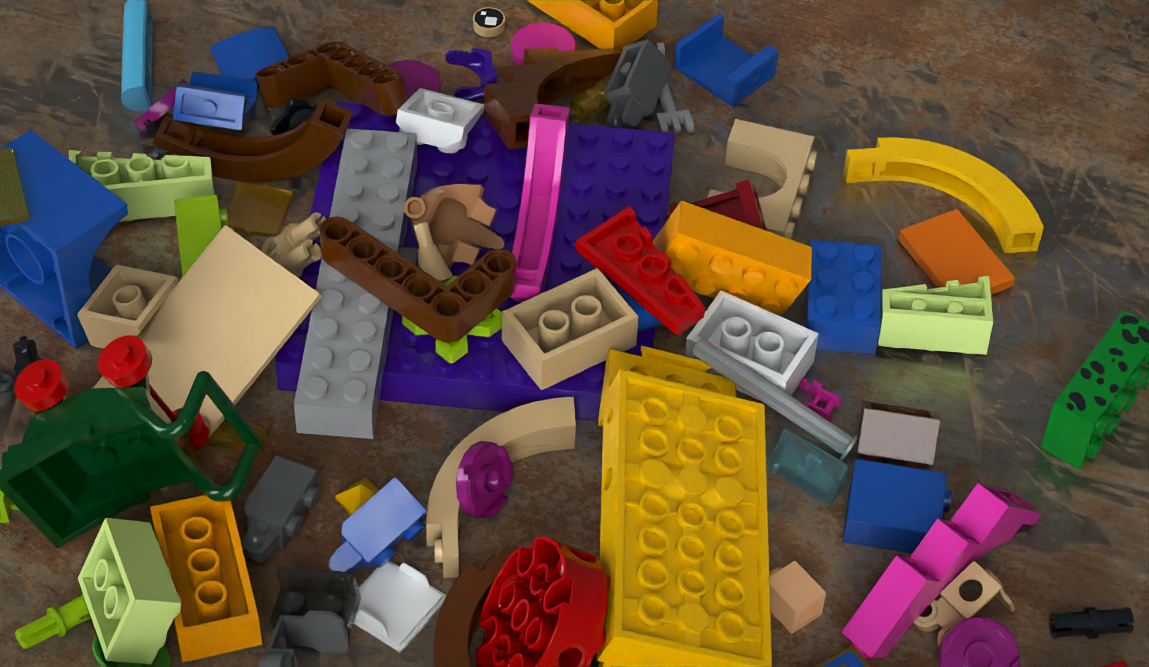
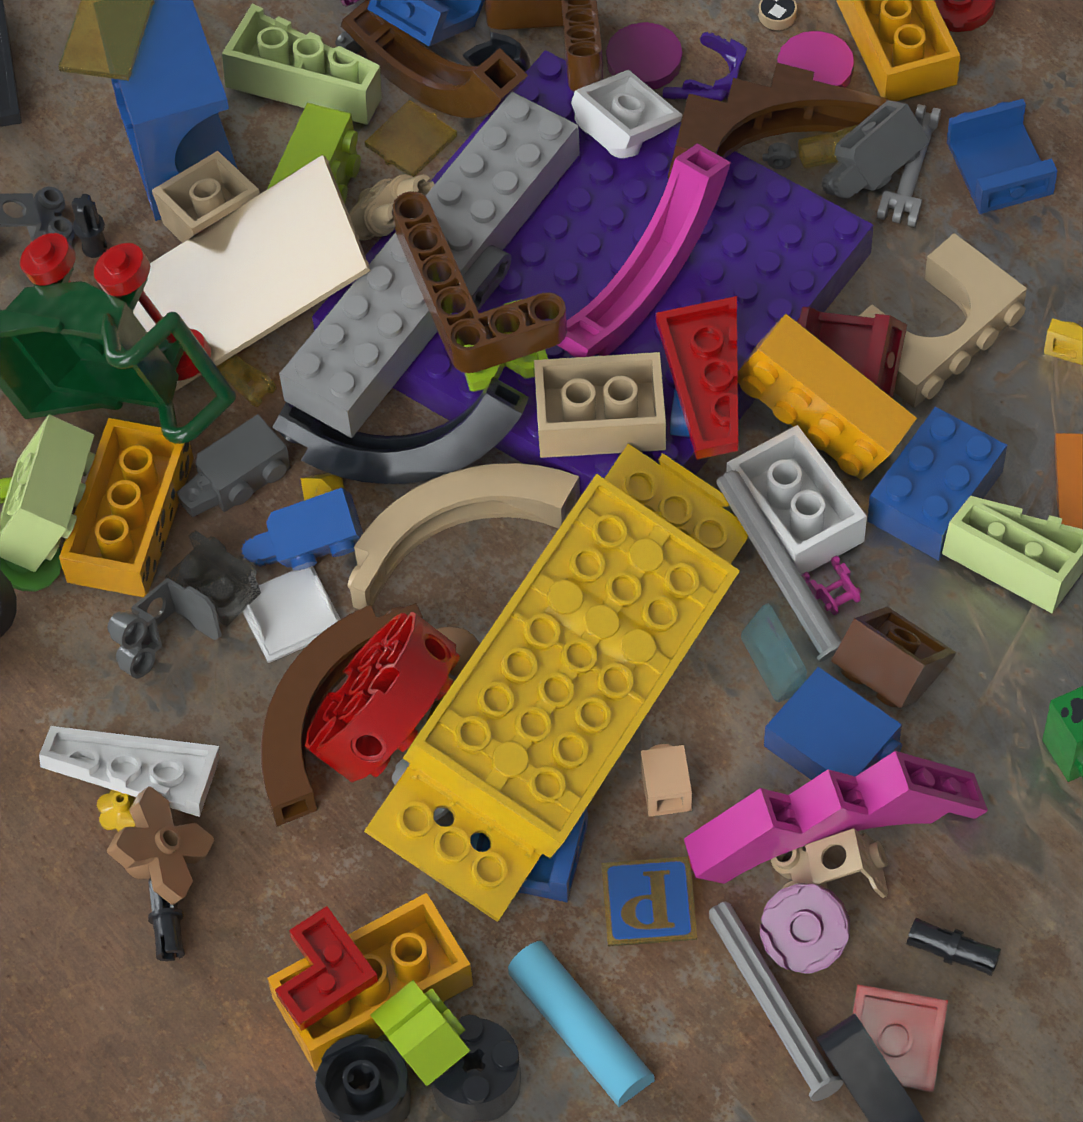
camera: 35 degrees right, 10 degrees up
medium nougat piece [404,184,504,269] -> none
tan cone [413,221,453,283] -> none
magenta tile [456,441,513,519] -> none
none -> black arch [272,377,529,484]

